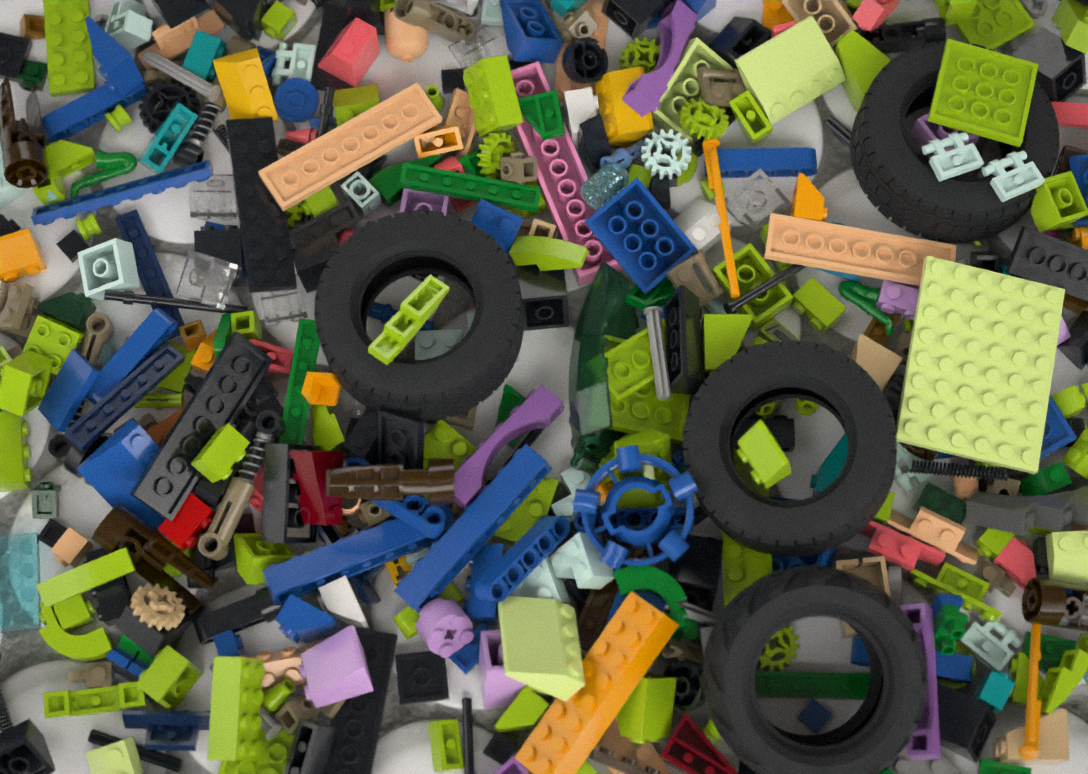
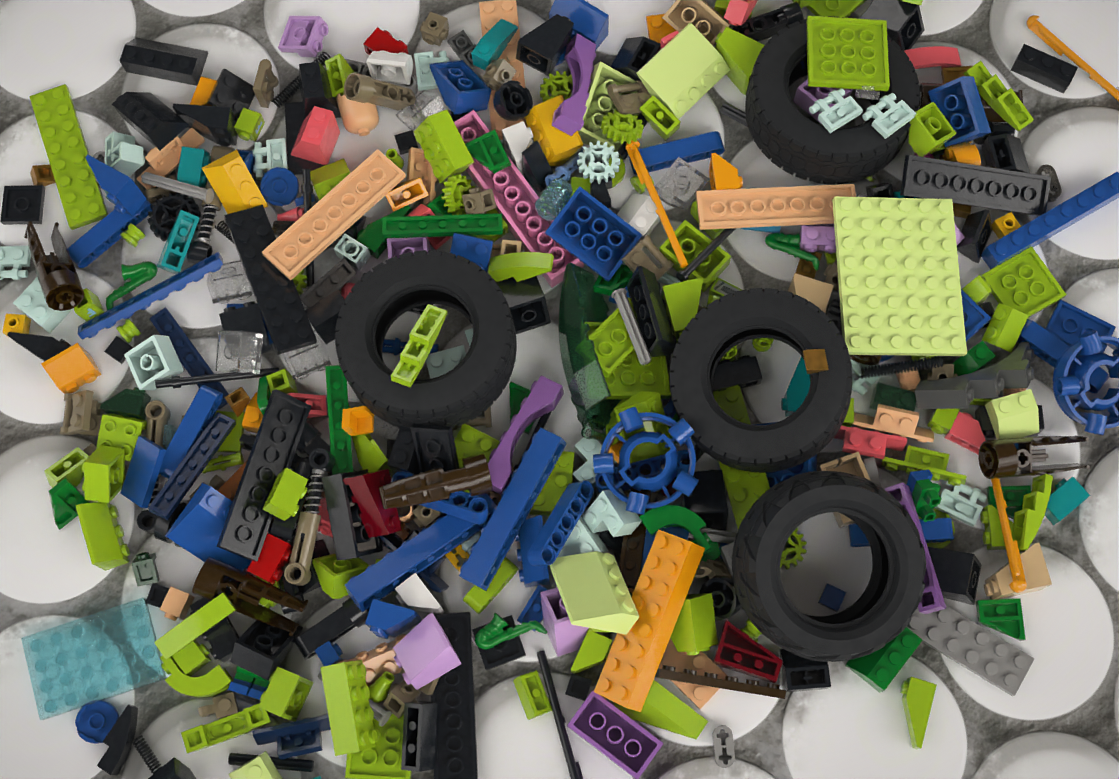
camera: 10 degrees left, 0 degrees up
dark green bracket [15,60,48,92] -> none
lime slope [46,140,96,179] -> none
tan gear [130,583,186,630] -> none
lime brick [300,186,339,219] -> none
lavender brick [415,598,474,658] -> none
lime slope [737,420,792,489] -> none
green plate [754,671,870,700] -> none
lime brick [791,276,847,334] -> none
teal brick [972,670,1015,714] -> none
dark tan plate [973,558,1017,598] -> none
none -> green piece [475,613,547,650]
none -> pearl gold slope [803,349,829,374]
none -> clear plate [855,85,880,100]

